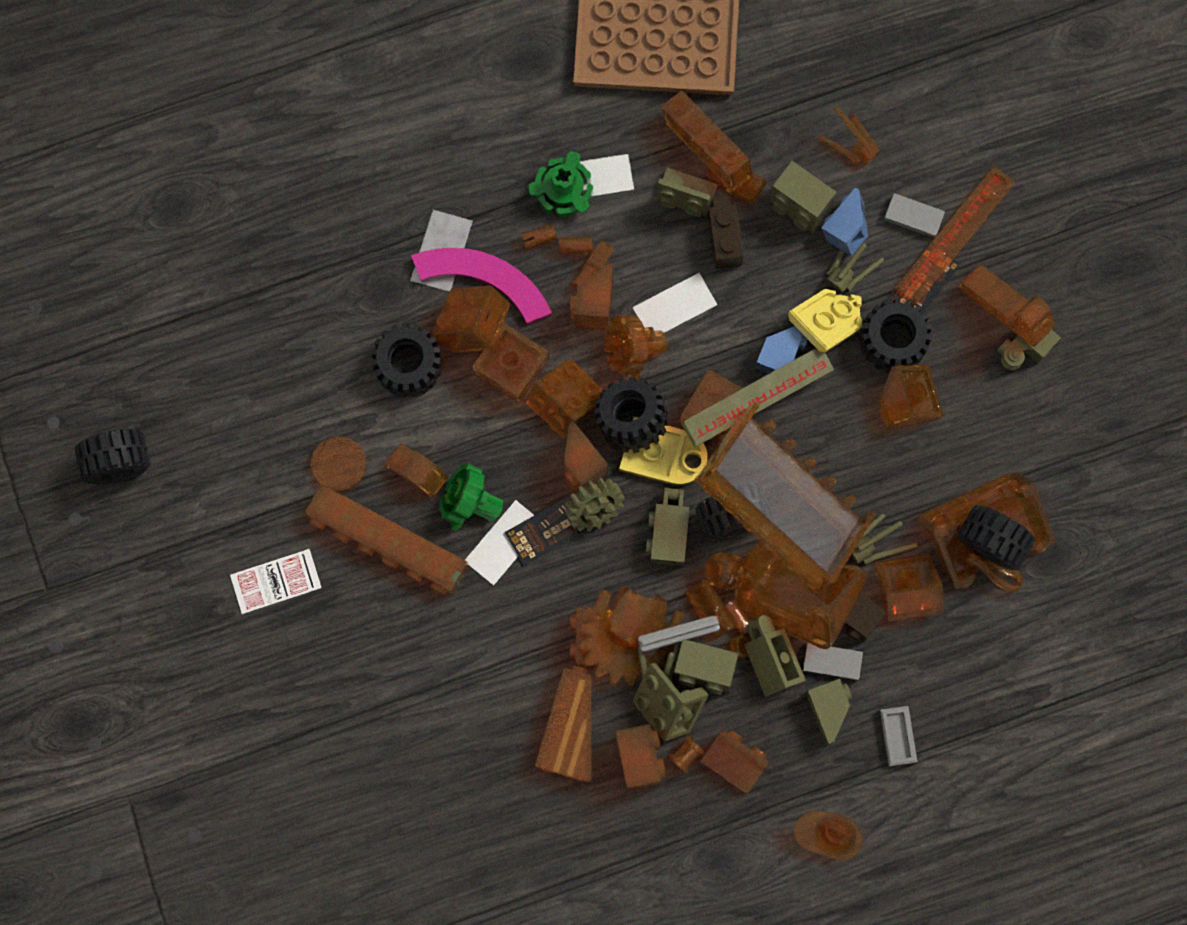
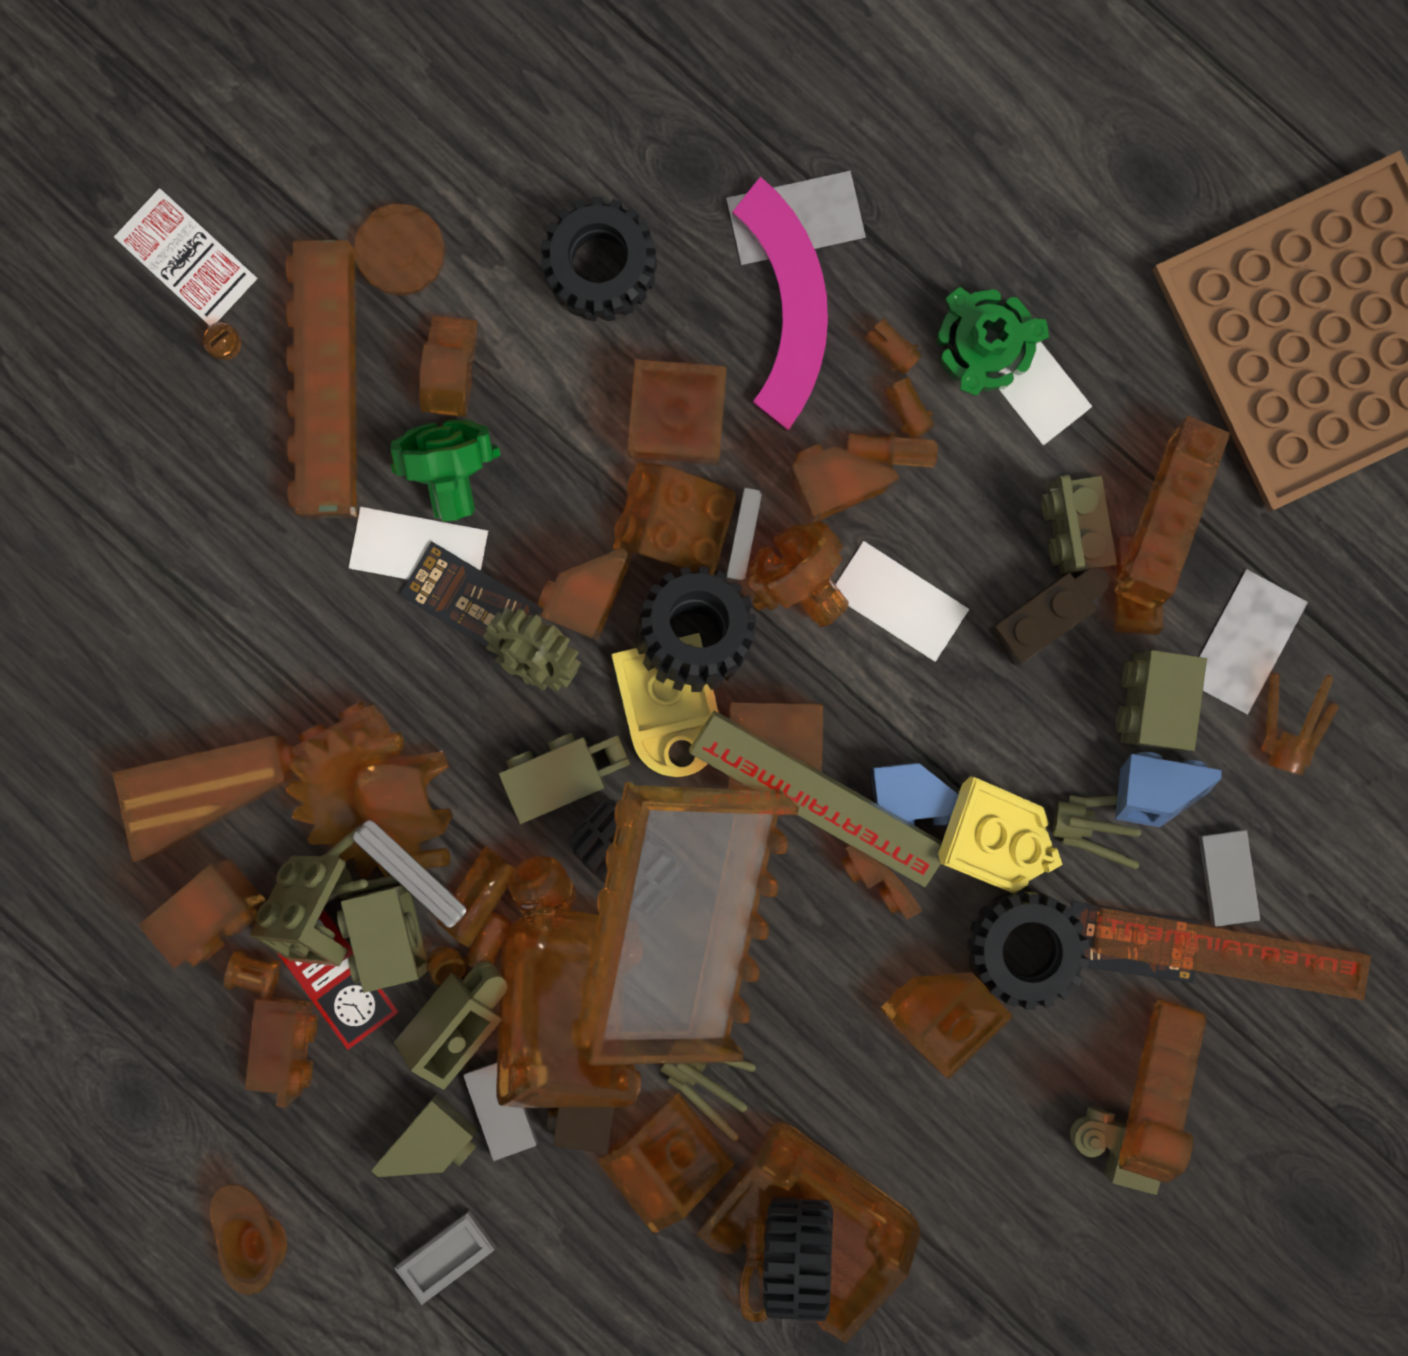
camera: 55 degrees right, 10 degrees up
clear orange brick [432,286,510,352] -> none
none -> clear orange hinge [202,322,241,360]
none -> sticker [277,910,399,1050]
none -> light grey tile [726,488,762,584]
none -> clear orange slope [840,843,922,920]
none -> flat silver sticker [1200,569,1308,715]

